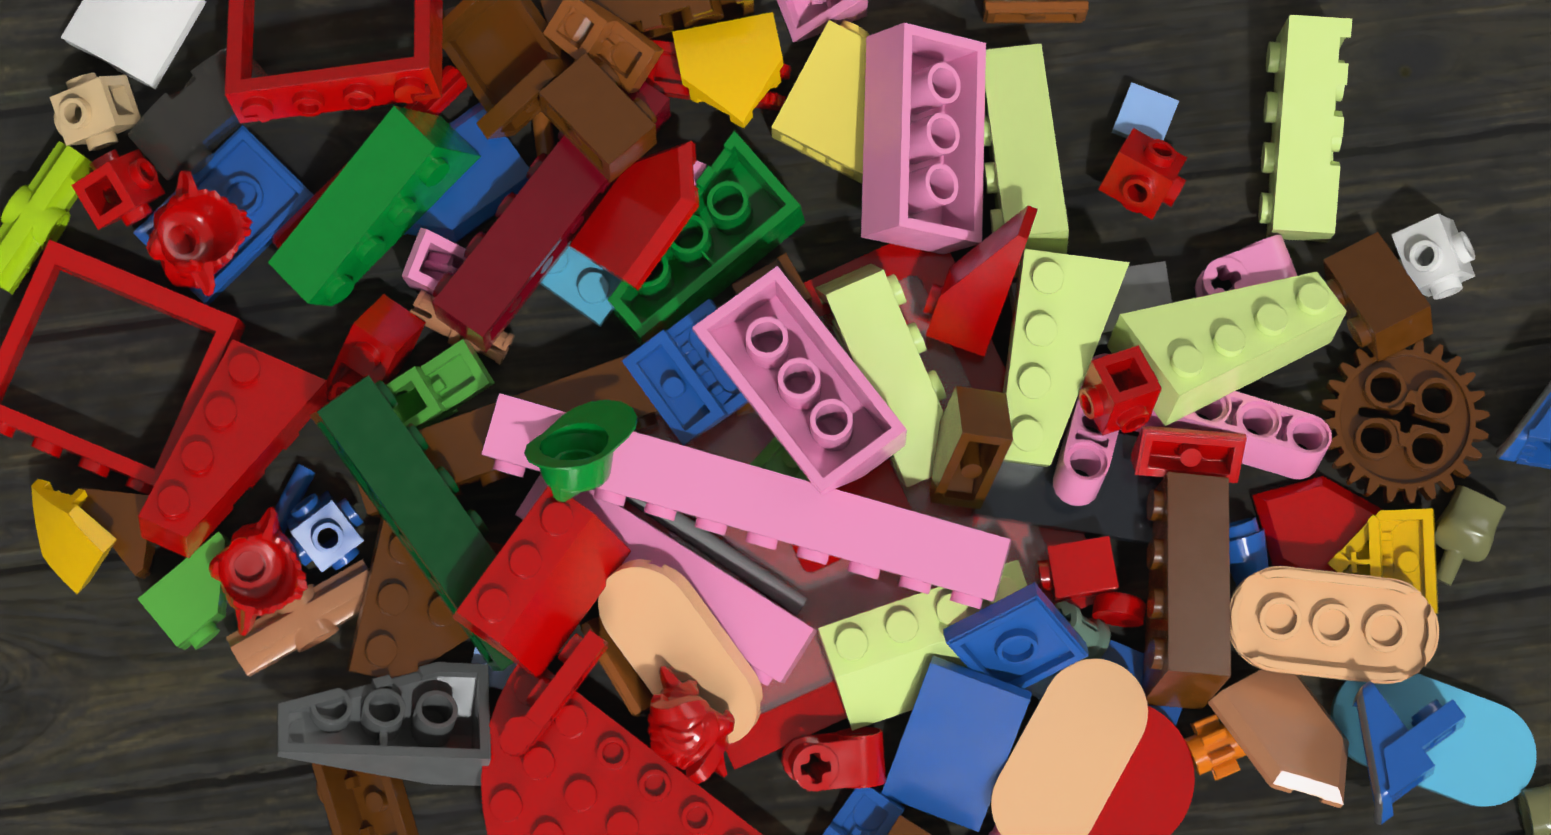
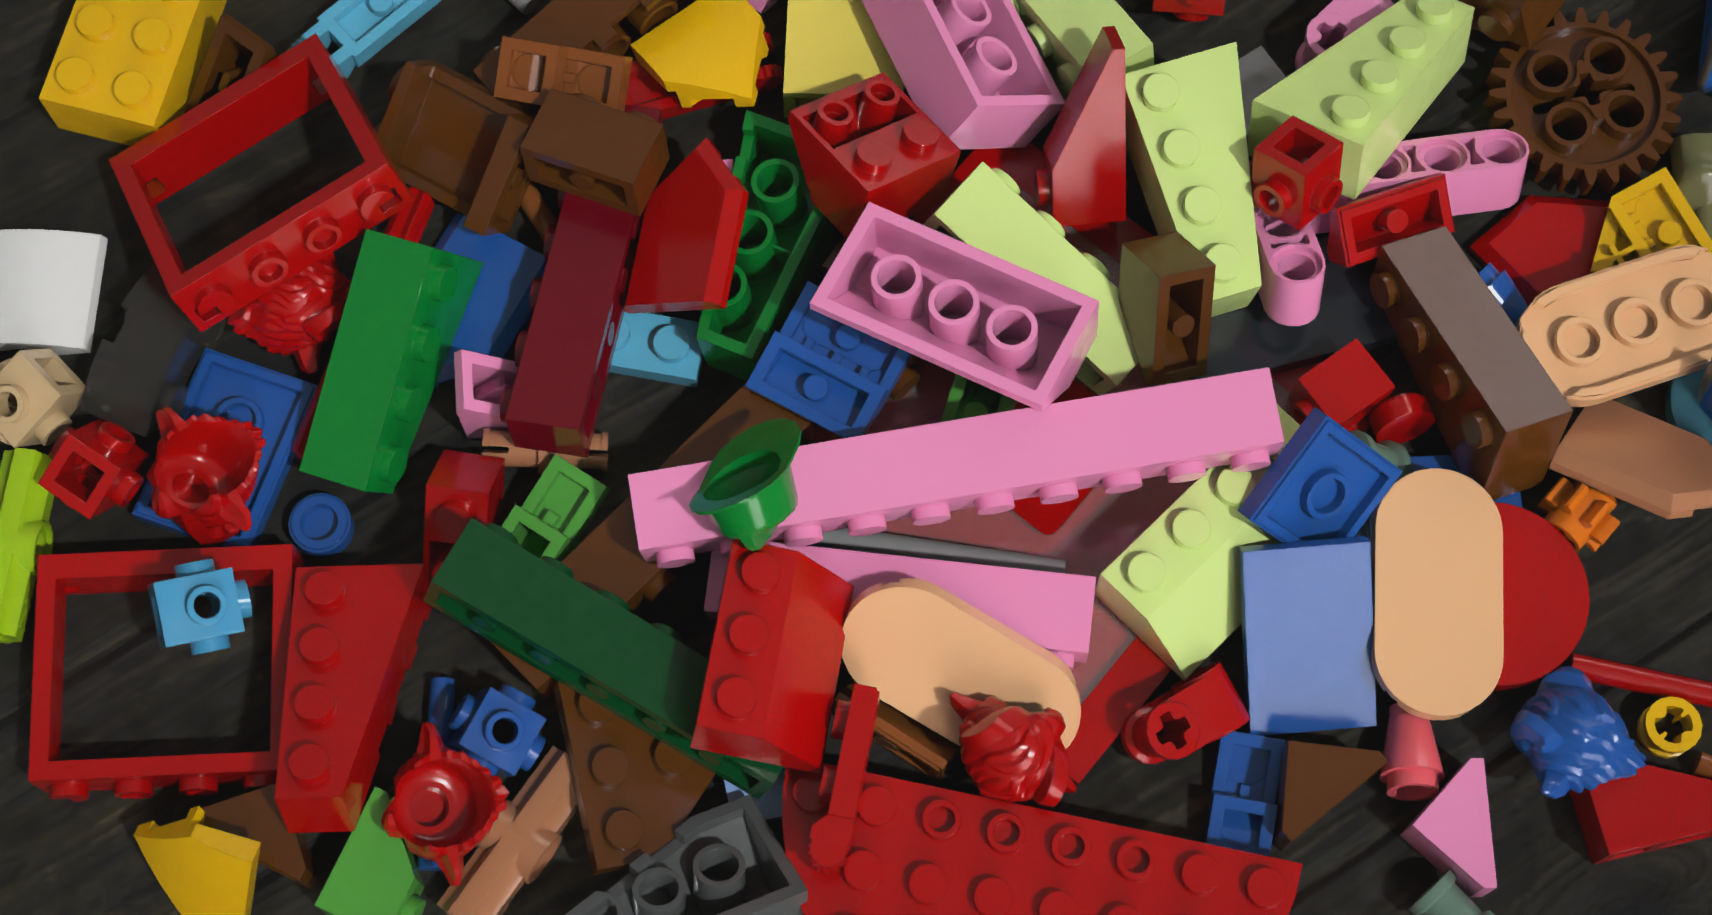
camera: 30 degrees left, 10 degrees down
none -> dark azure brick [147,559,252,656]
none -> red hair [227,252,351,374]
none -> blue tile [288,493,355,558]
none -> red slope [788,72,961,238]

